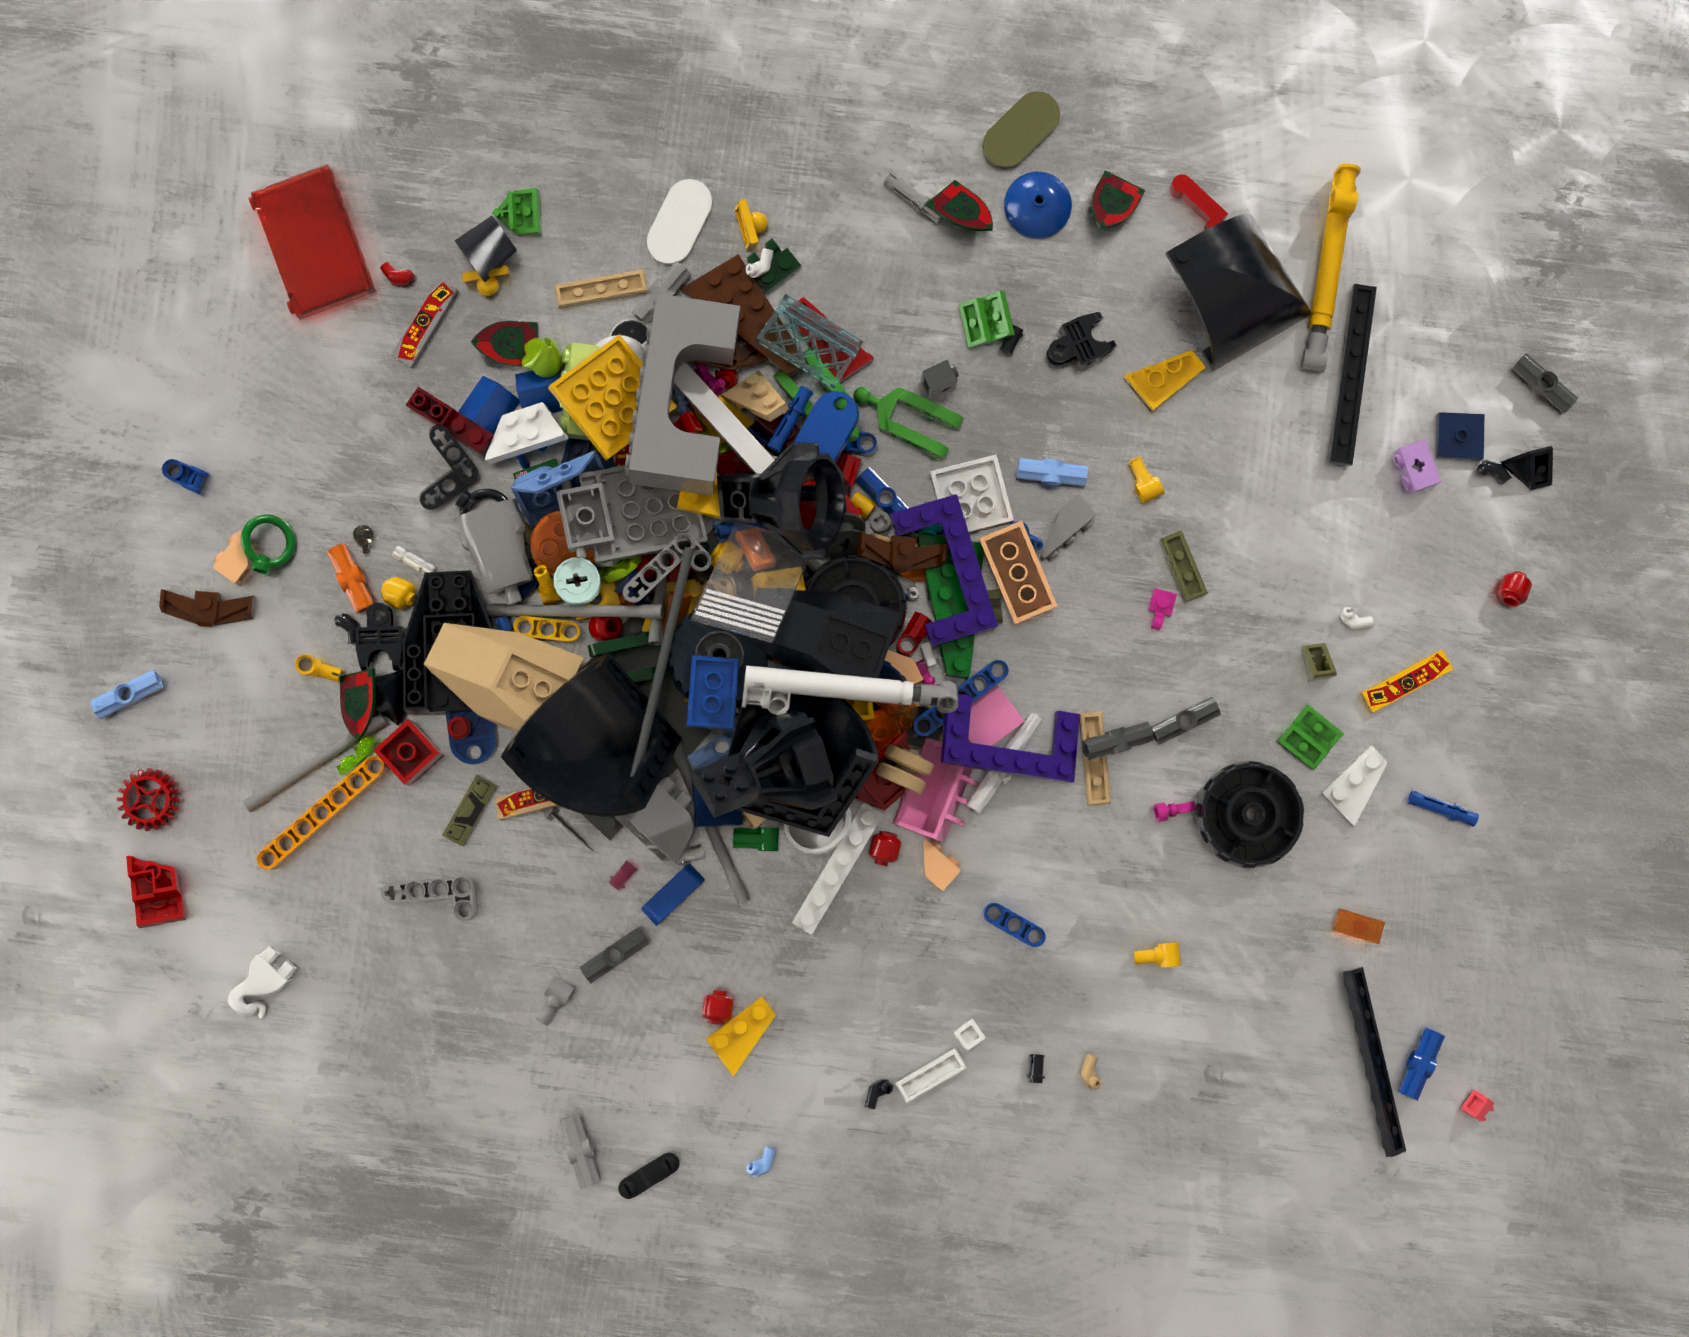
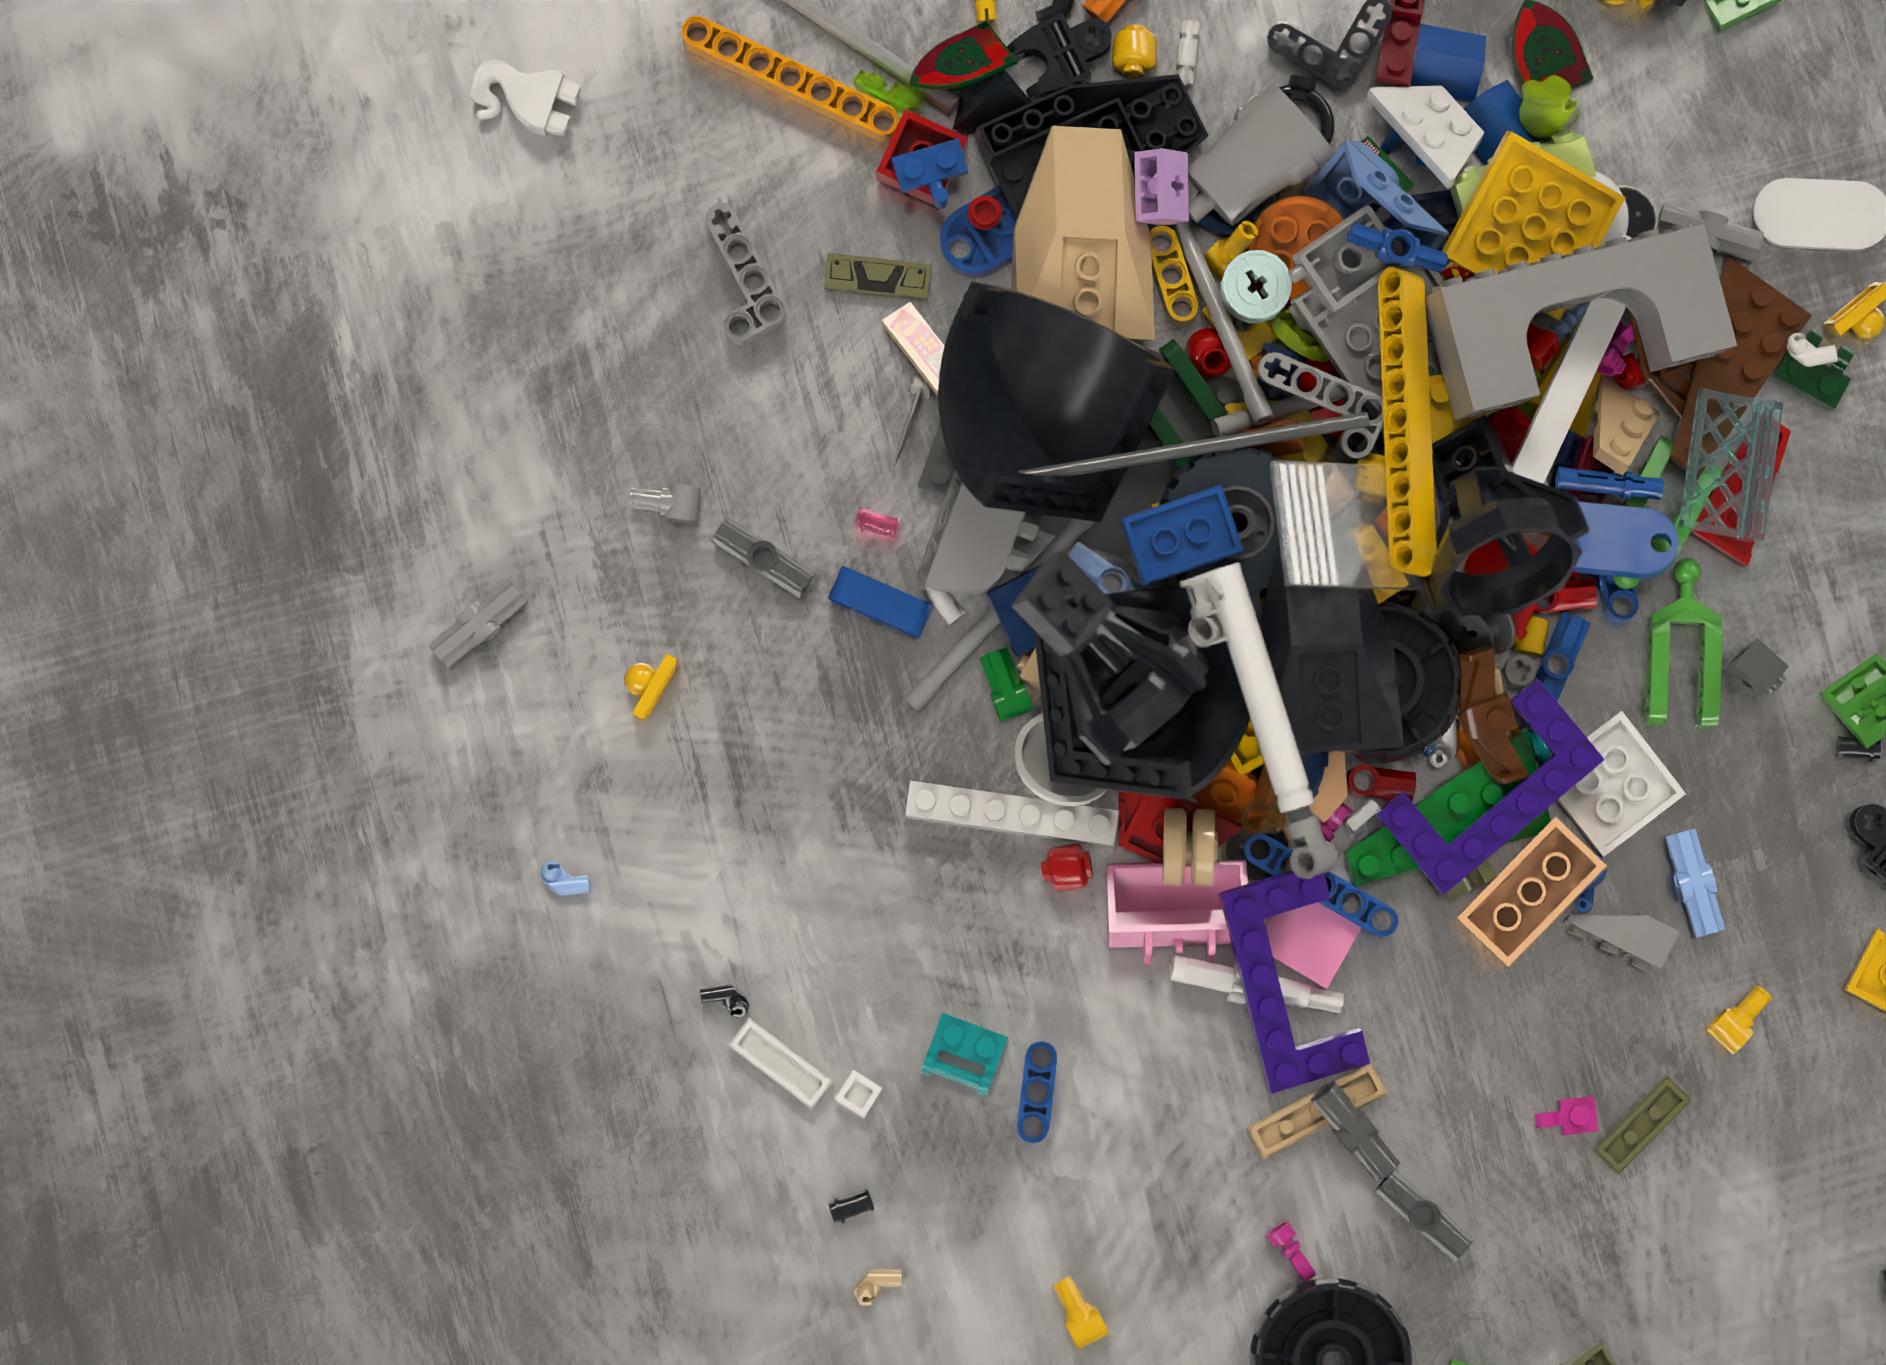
camera: 65 degrees right, 0 degrees up
tan tile [554,269,648,309] -> none
black piece [618,1153,680,1199] -> none
red head [702,990,734,1025] -> none
yellow wing [706,997,776,1077] -> none
light nougat slope [922,839,961,892] -> none
none -> yellow tile [624,653,680,722]
none -> blue plate [892,139,968,209]
none -> teal plate [921,1013,1008,1096]
none -> lavender brick [1134,148,1189,226]
none -> blue axle [1347,223,1447,273]
none -> yellow beam [1378,266,1437,577]

